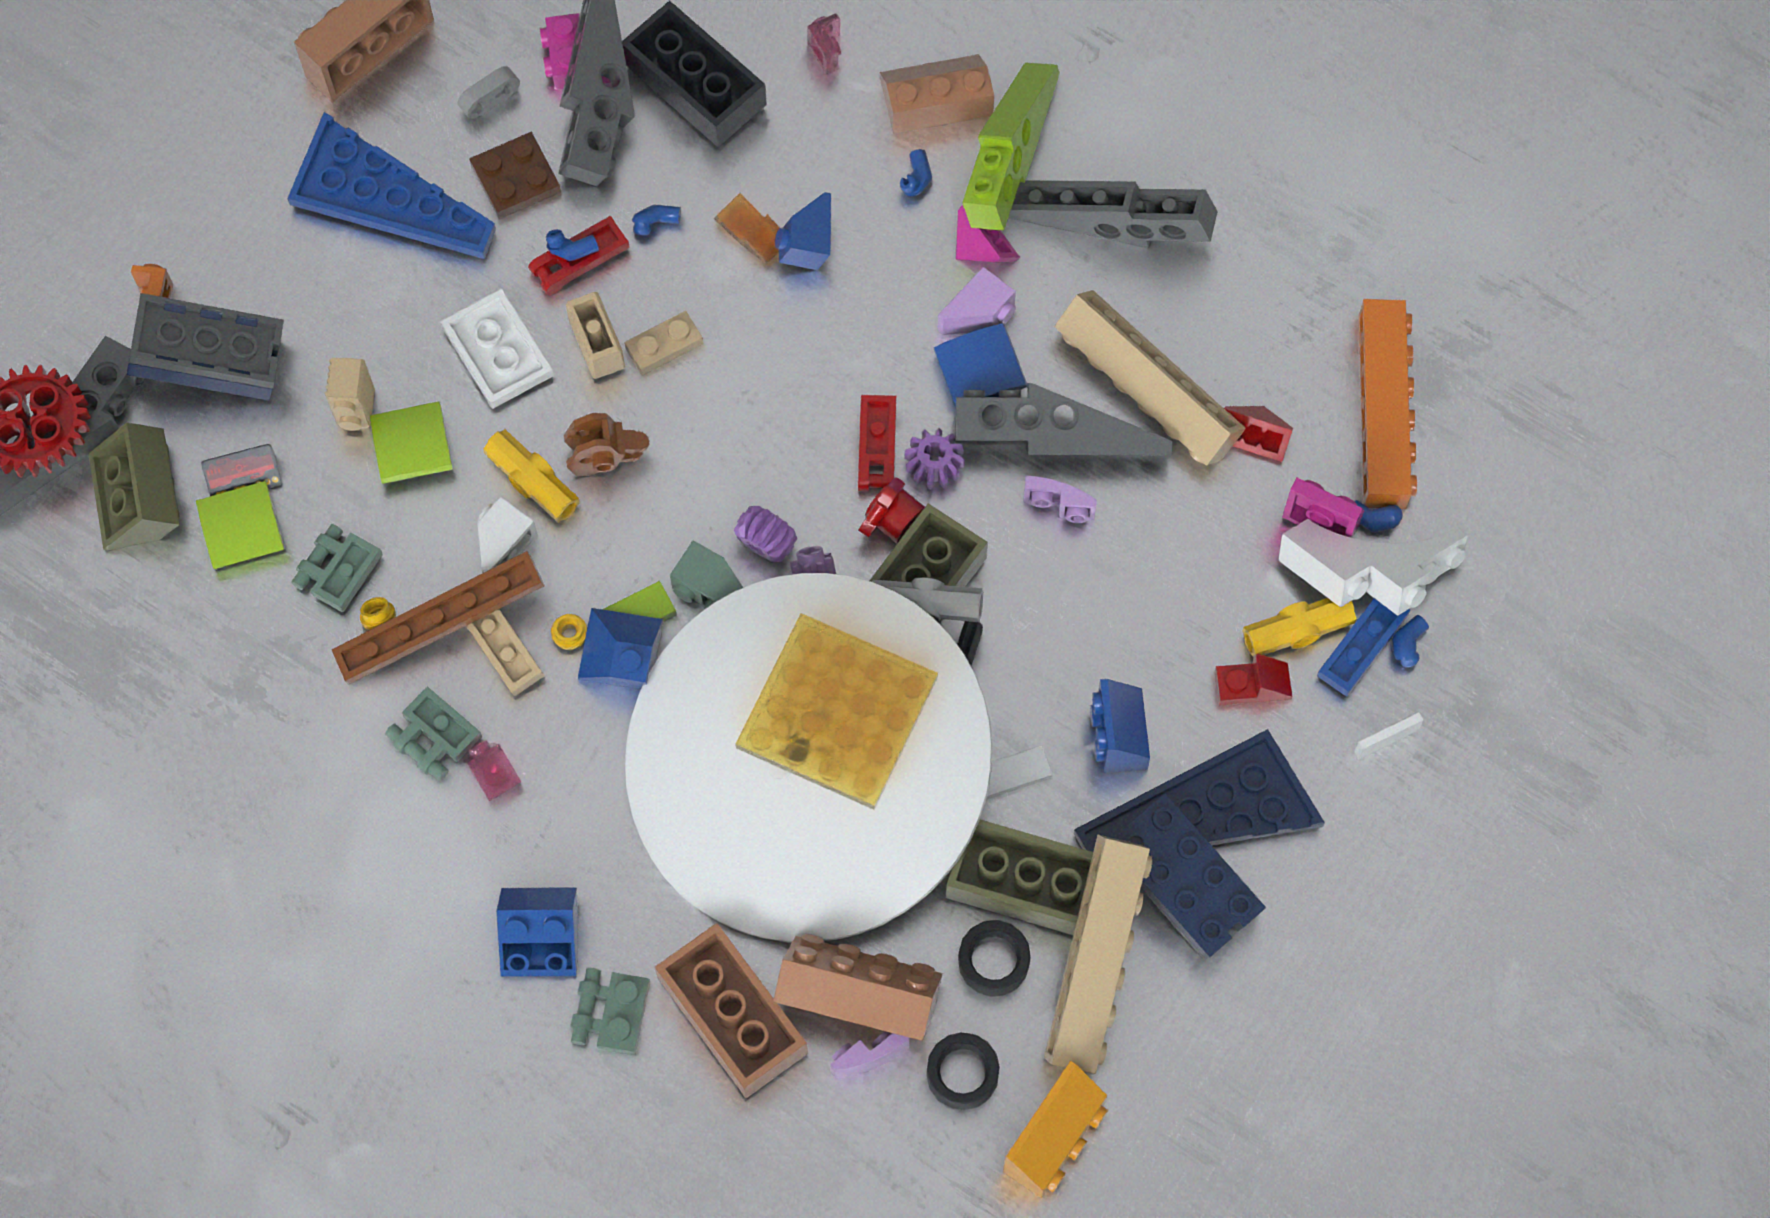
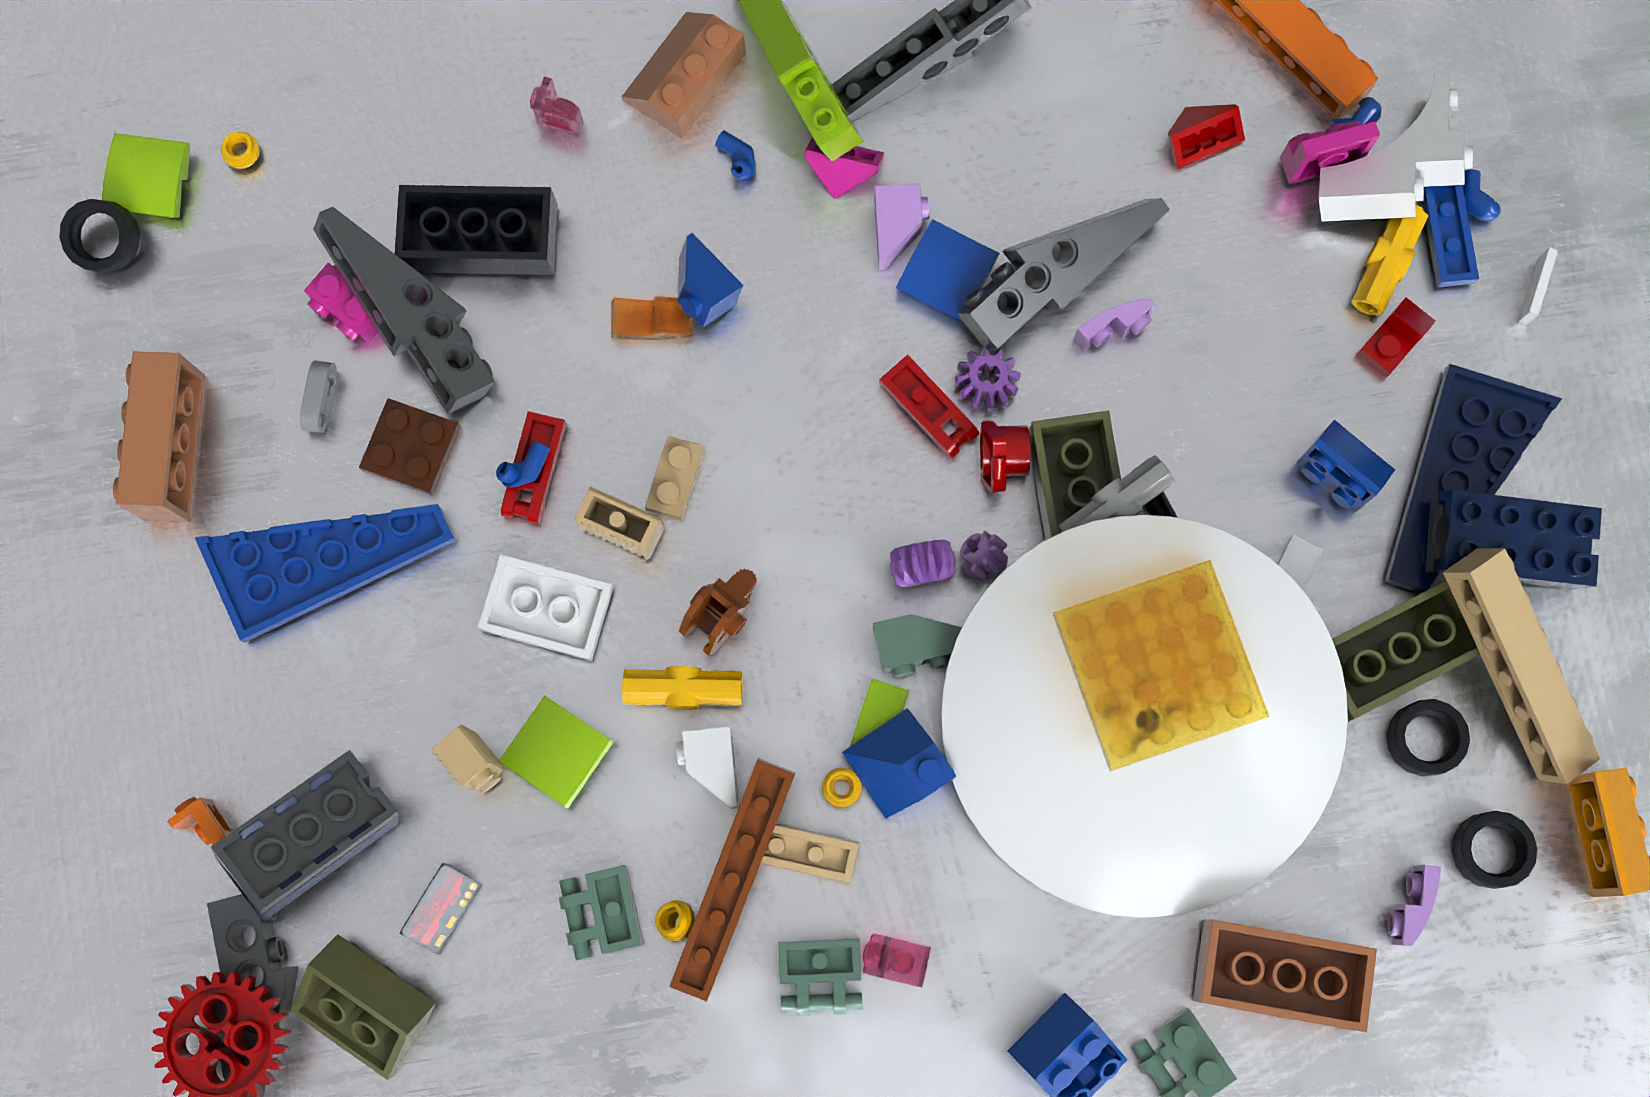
camera: 40 degrees left, 10 degrees up
lime slope [195,481,285,569] -> none
blue arm [632,205,681,235] -> none
nougat brick [773,934,943,1041] -> none
tan brick [1054,290,1246,466] -> none

